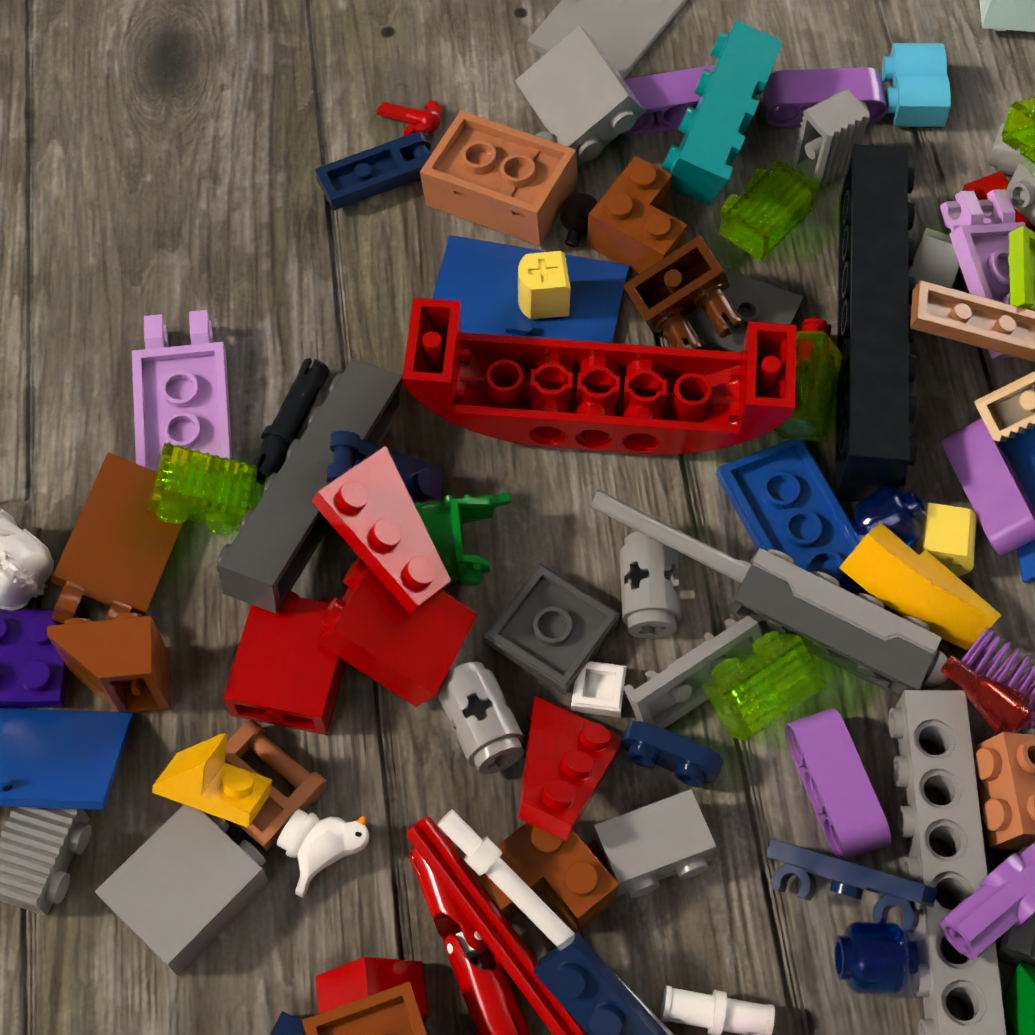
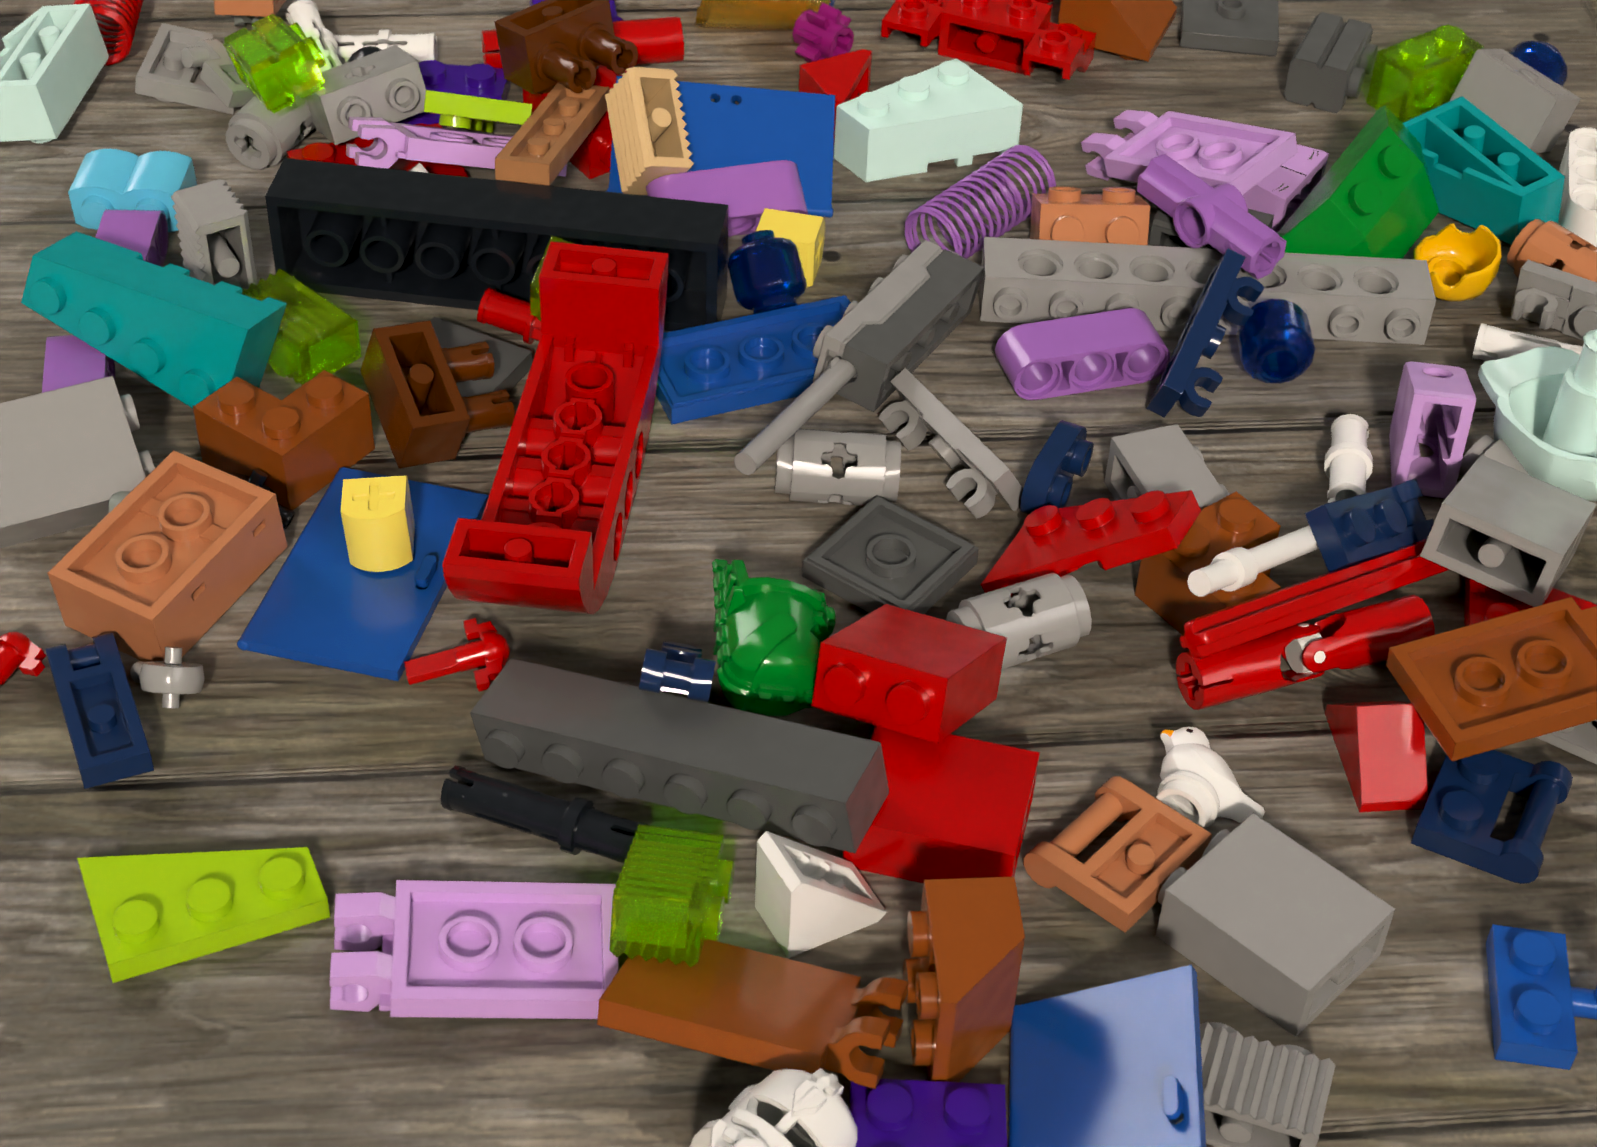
camera: 90 degrees left, 20 degrees down
yellow slope [152,733,272,828] -> none
wing [311,446,451,615] -> none
white tile [571,661,627,718] -> none
clear neon green brick [702,631,827,741] -> none
yellow slope [839,523,1002,651] -> none
clear red cone [941,656,1032,735] -> none
none -> lime wing [77,847,330,983]
none -> light grey piece [130,646,205,708]
none -> white slope [755,831,887,958]

